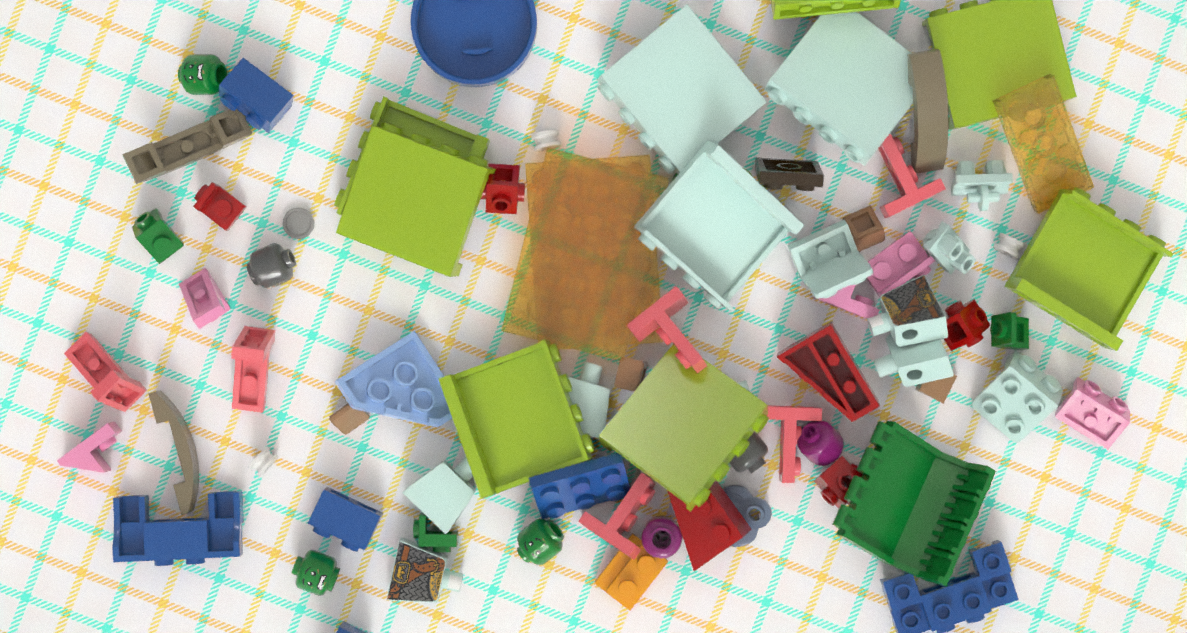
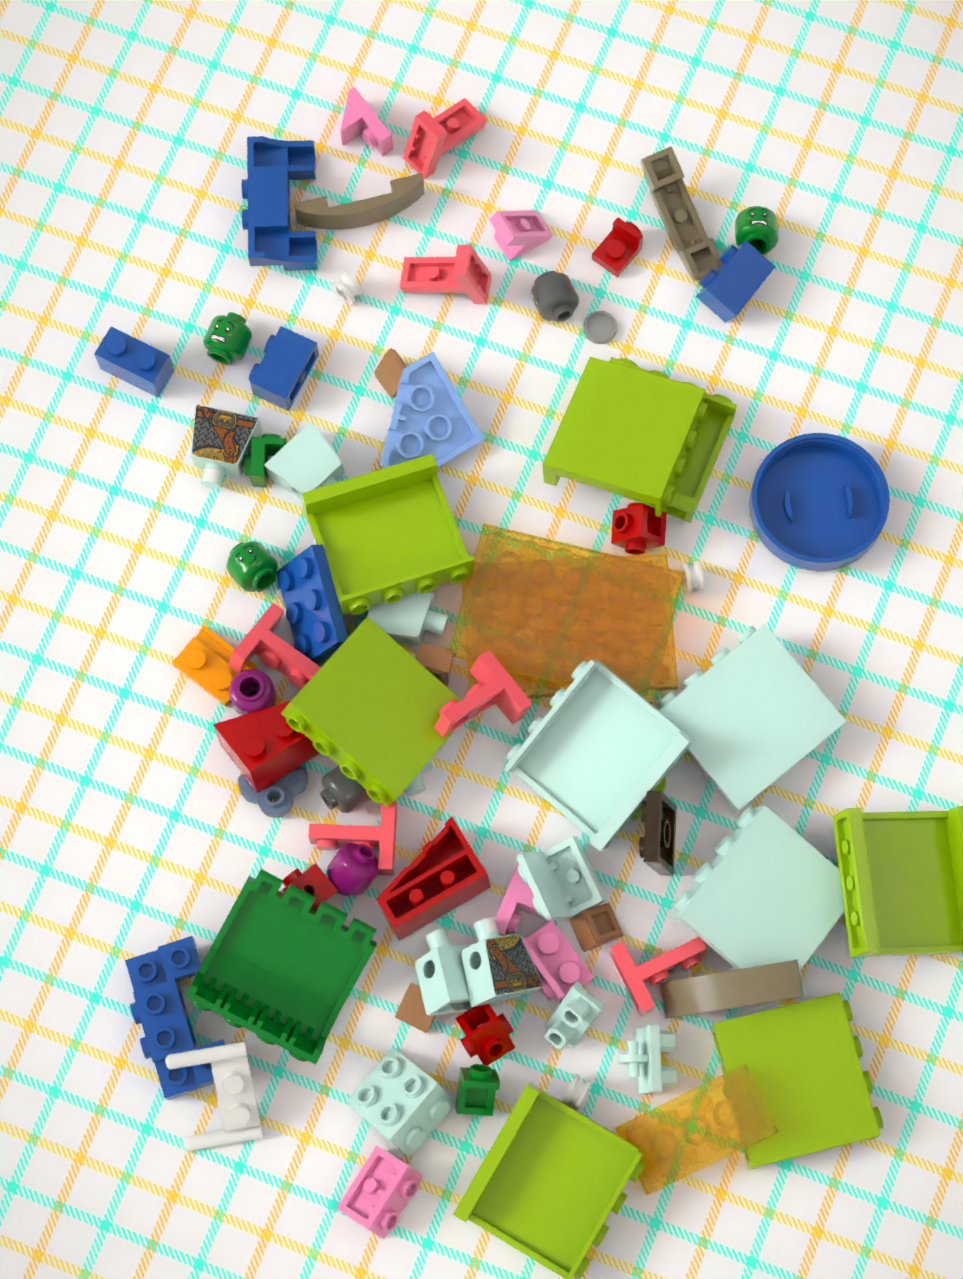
camera: 90 degrees right, 15 degrees down
green bracket [132,208,184,264] -> none
none -> white plate [165,1041,264,1151]

